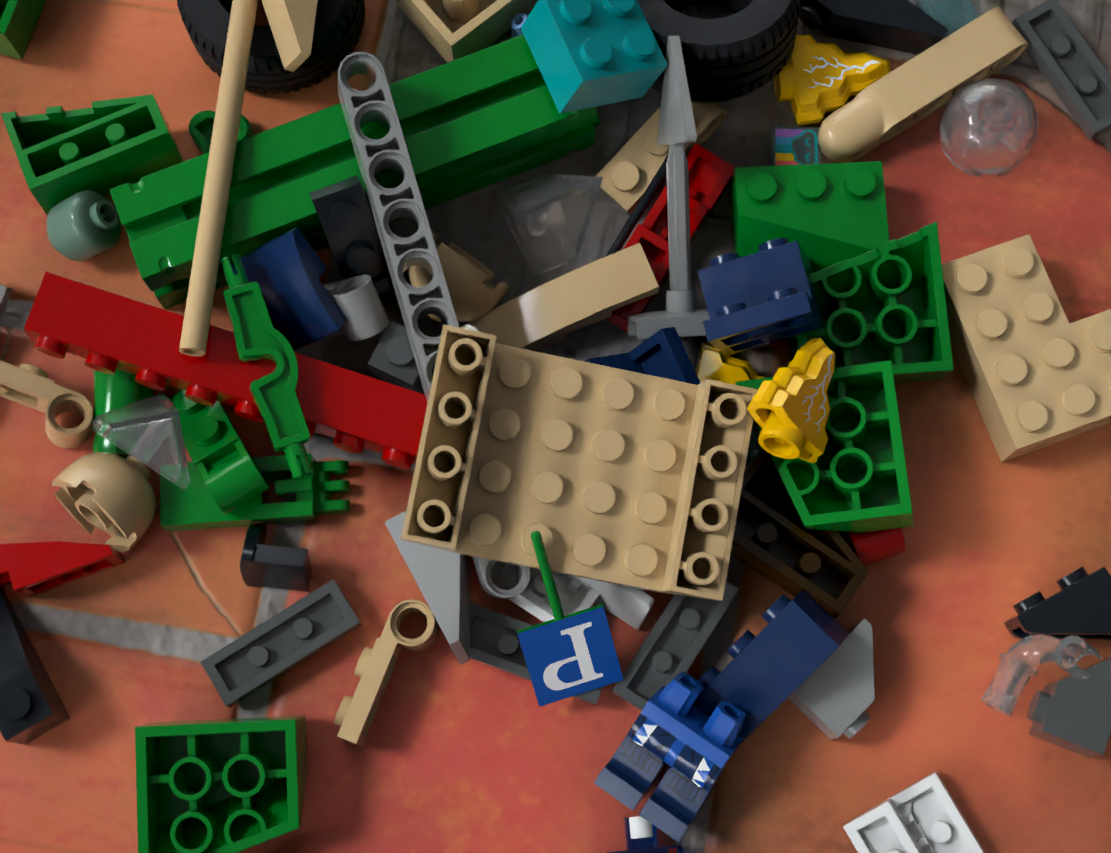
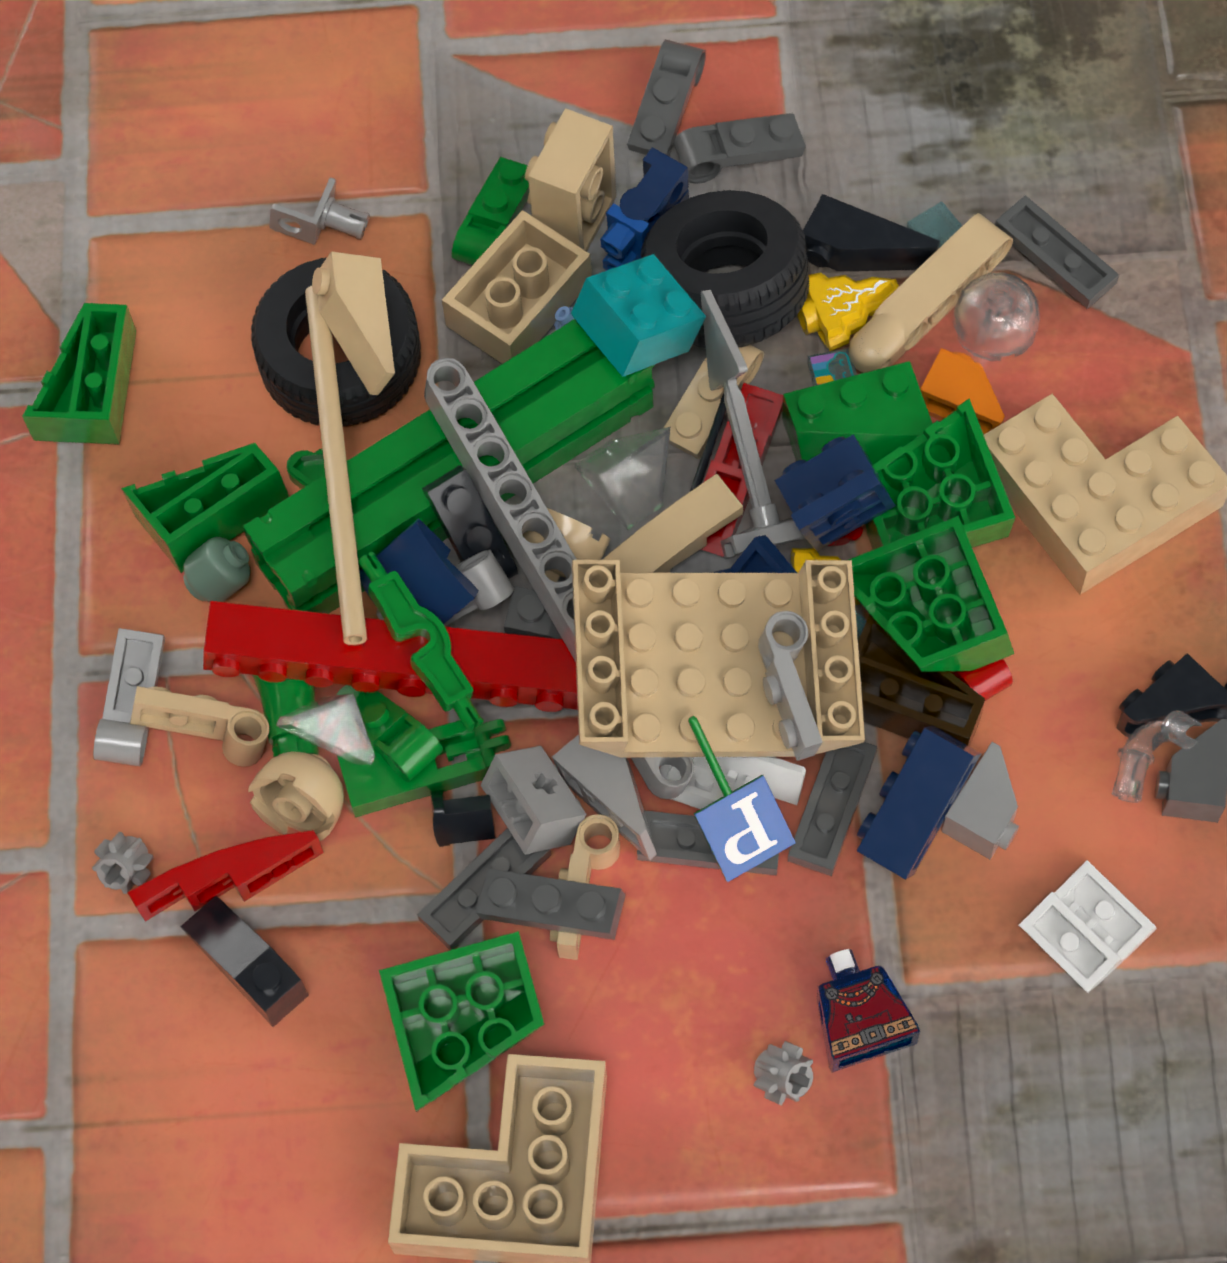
camera: 10 degrees left, 10 degrees down
hips [594,672,746,843] -> none
yellow rock [747,338,835,463] -> none
none -> dark grey plate [476,869,626,940]
none -> light grey brick [480,746,586,854]
none -> light grey plate [758,611,823,761]
none -> orange slope [920,348,1005,435]

